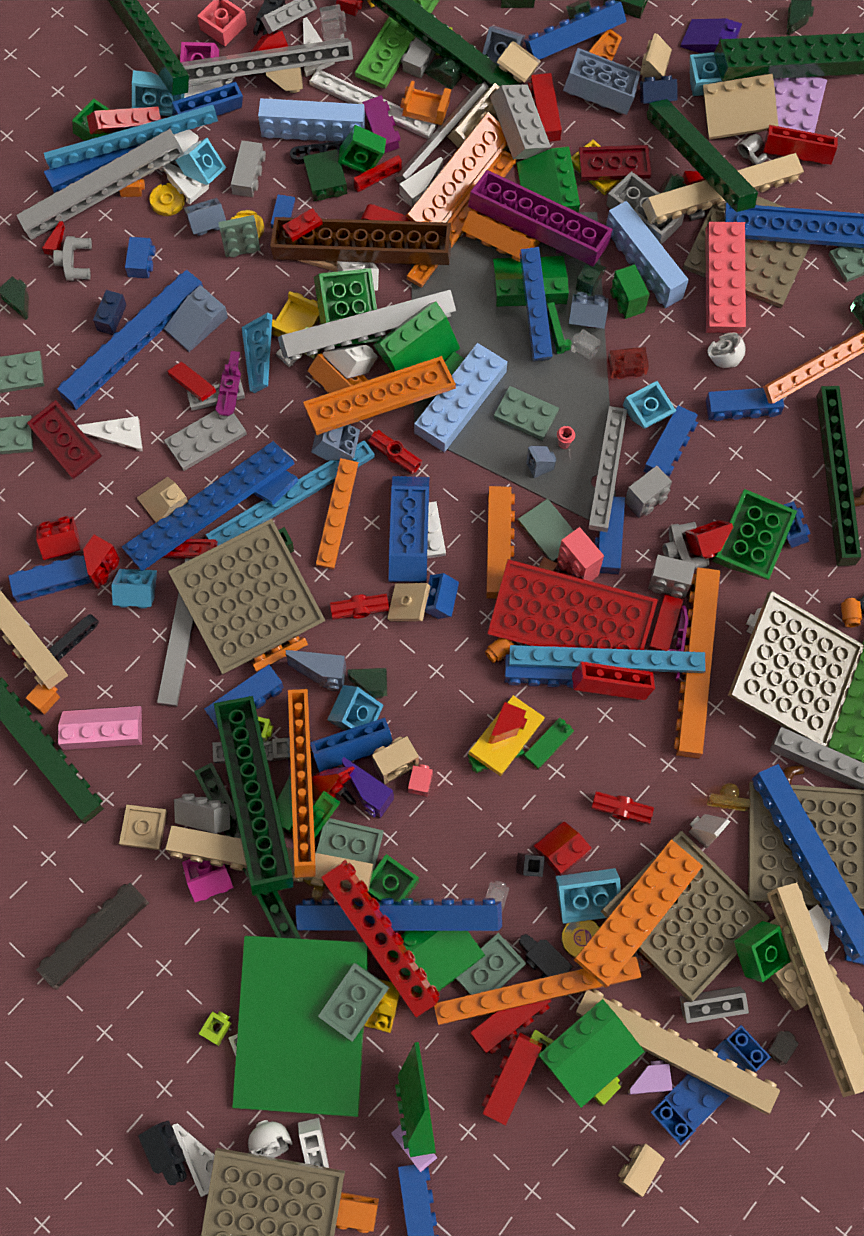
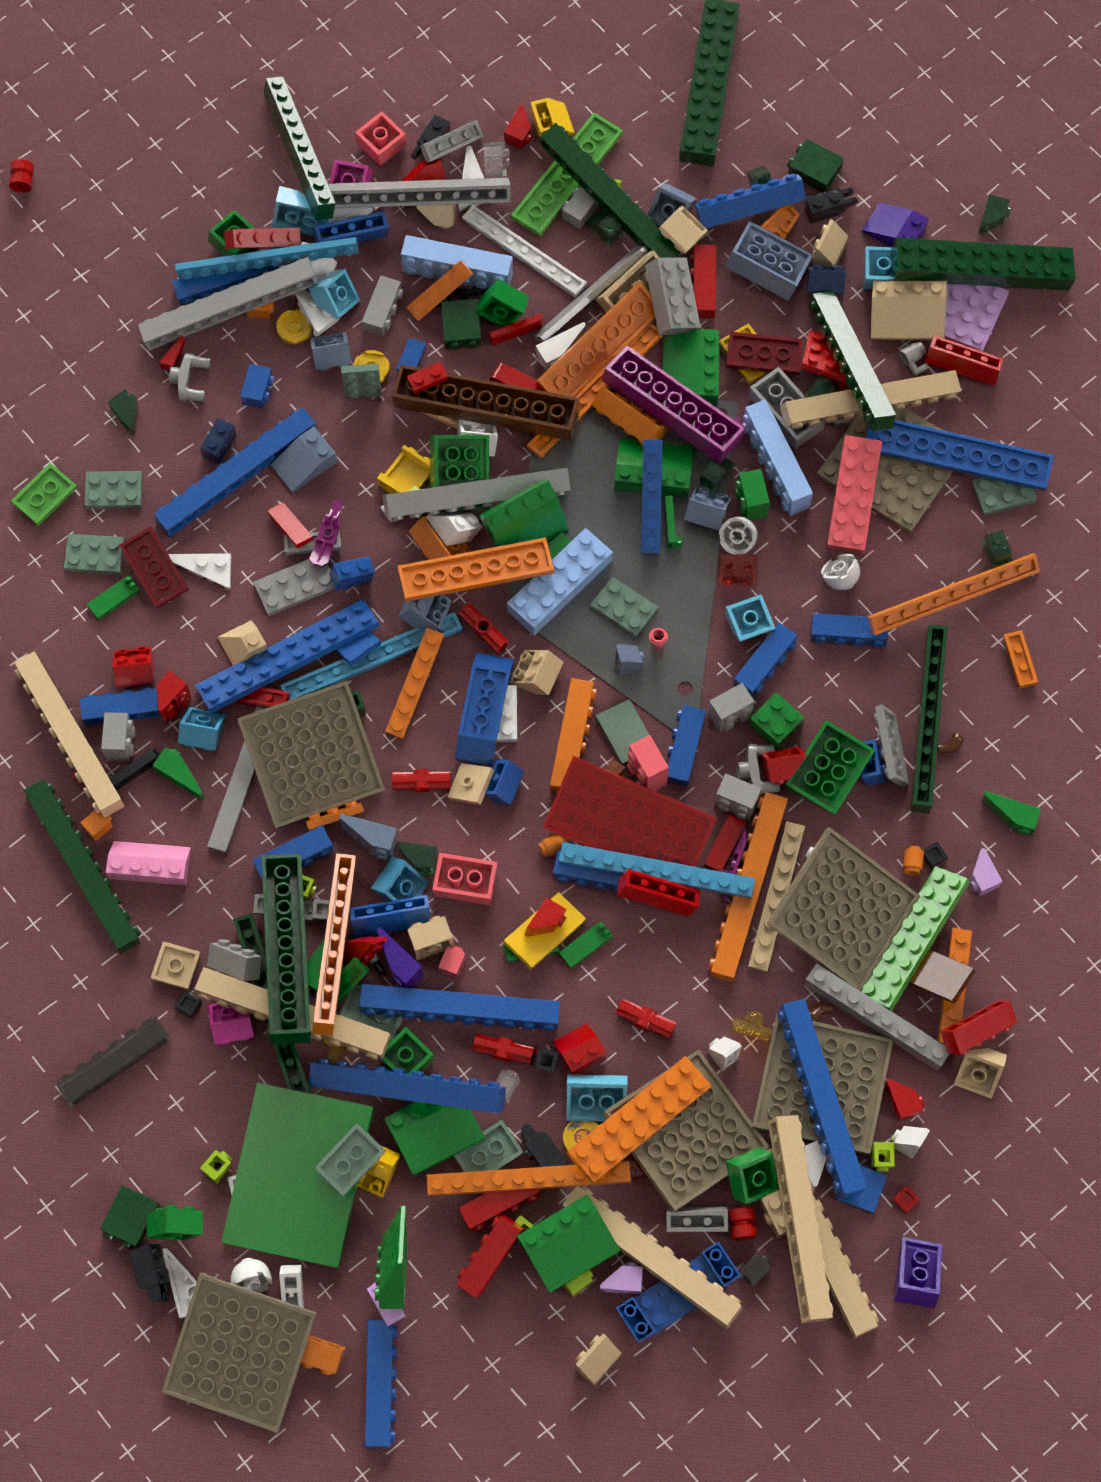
camera: 10 degrees right, 0 degrees up
dark azure wing [242,312,273,393] -> none
red brick [321,859,439,1017] -> none
magenta brick [362,95,401,153] -> none
orange panel [400,81,451,125] -> none
clear brick [571,329,601,362] -> none
light grey plate [588,406,627,532] -> none
none -> green hinge [87,575,140,621]
none -> dark green brick [100,1185,161,1250]
none -> light grey brick [101,712,136,762]
none -> green brick [147,1205,203,1241]
none -> green slope [152,747,204,800]
none -> black tile [174,991,202,1018]
none -> blue brick [330,556,375,590]
none -> blue brick [360,984,560,1032]
none -> orange plate [406,260,473,321]
none -> coral brick [432,853,498,906]
none -> red piece [472,1033,534,1065]
none -> tan slope [509,650,564,695]
none -> white cylinder [719,517,757,555]
none -> red wheel [728,1207,757,1241]
none -> tan plate [748,821,805,973]
none -> green brick [749,692,804,750]
none -> red plate [800,331,846,384]
none -> black hinge [805,188,858,224]
none -> light grey plate [874,705,909,787]

